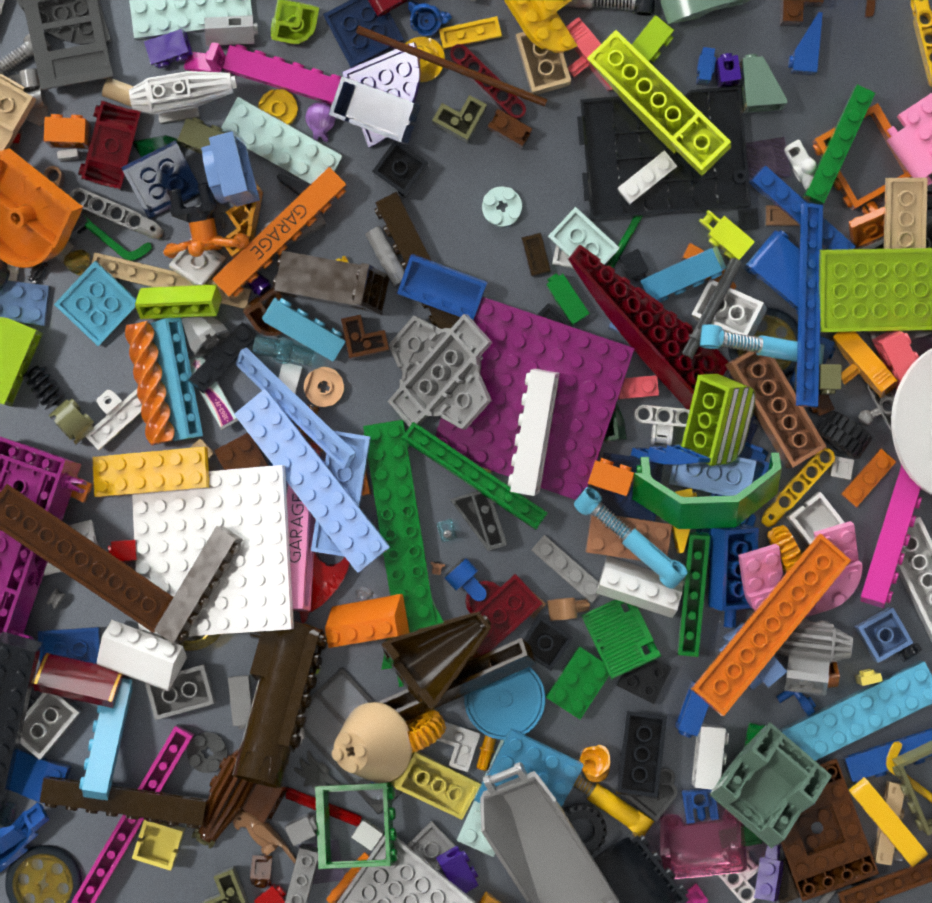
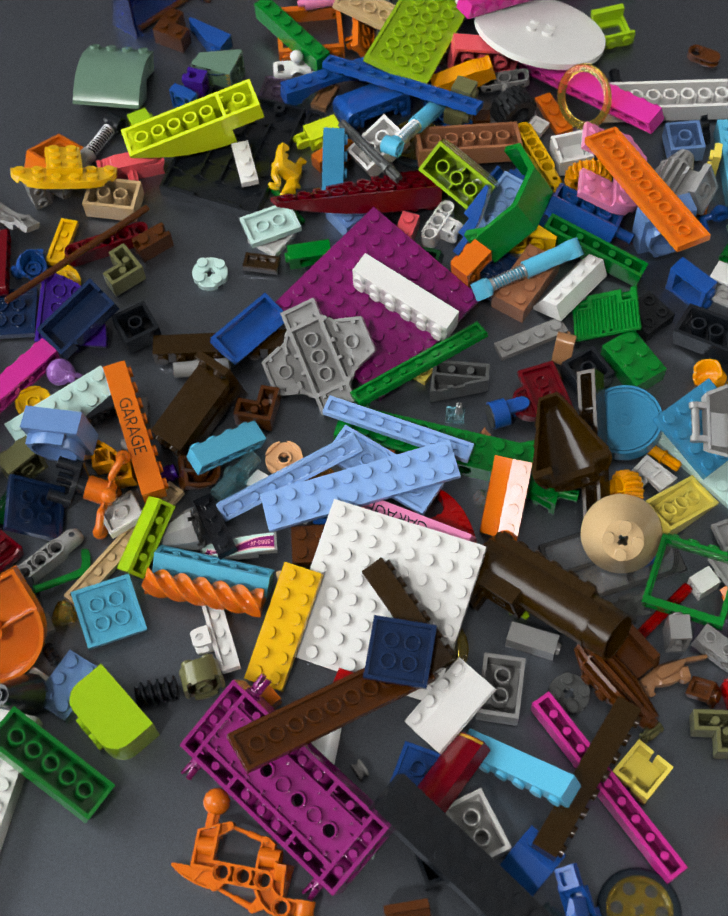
camera: 65 degrees left, 25 degrees down
none -> yellow animal [268,142,307,195]
none -> light blue plate [323,395,474,463]
none -> dark blue plate [363,615,437,690]
none -> clear yellow wedge [557,63,612,130]
none -> white tile [647,466,675,493]

